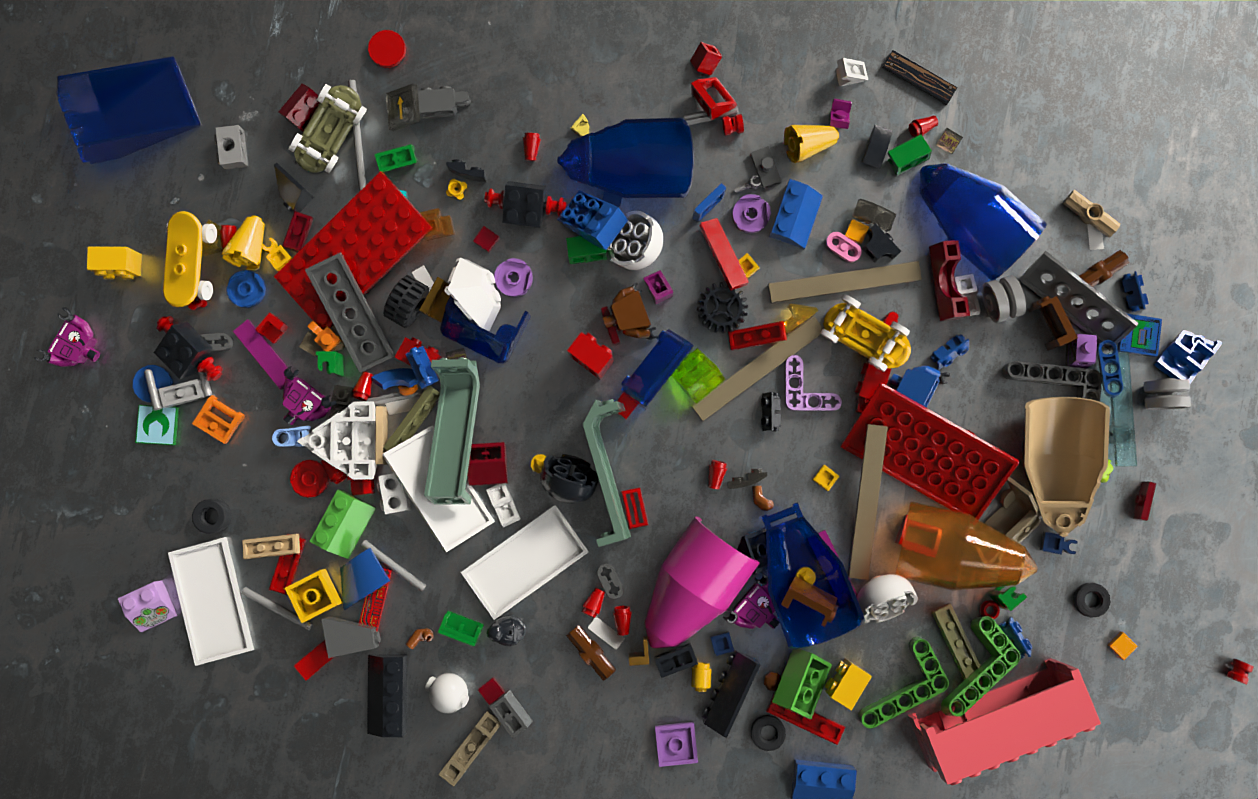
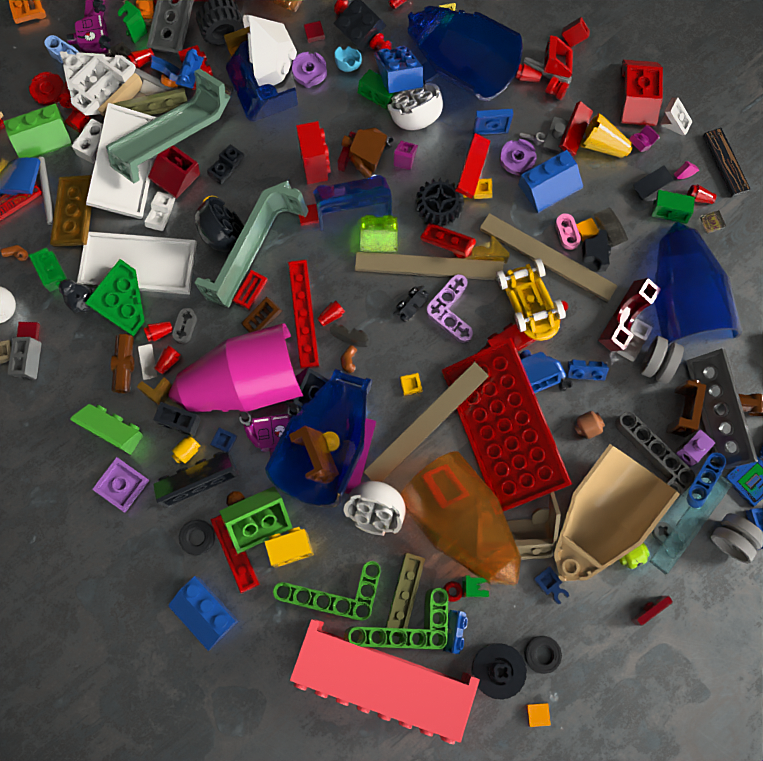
camera: 35 degrees right, 10 degrees down
none -> pearl gold tile [50,175,92,247]
none -> bright green slope [70,404,143,455]
none -> green plate [85,259,145,337]
none -> black slope [207,144,244,184]
none -> reddish brown slope [241,296,282,333]
none -> red tile [288,260,319,369]
none -> medium azure hair [334,46,362,72]
none -> black piece [471,643,527,700]
none -> red cone [515,63,542,83]
none -> red tile [559,101,593,156]
none -> nougat head [574,411,605,439]
none -> red slope [621,59,663,126]
none -> dark pink tile [674,161,699,179]

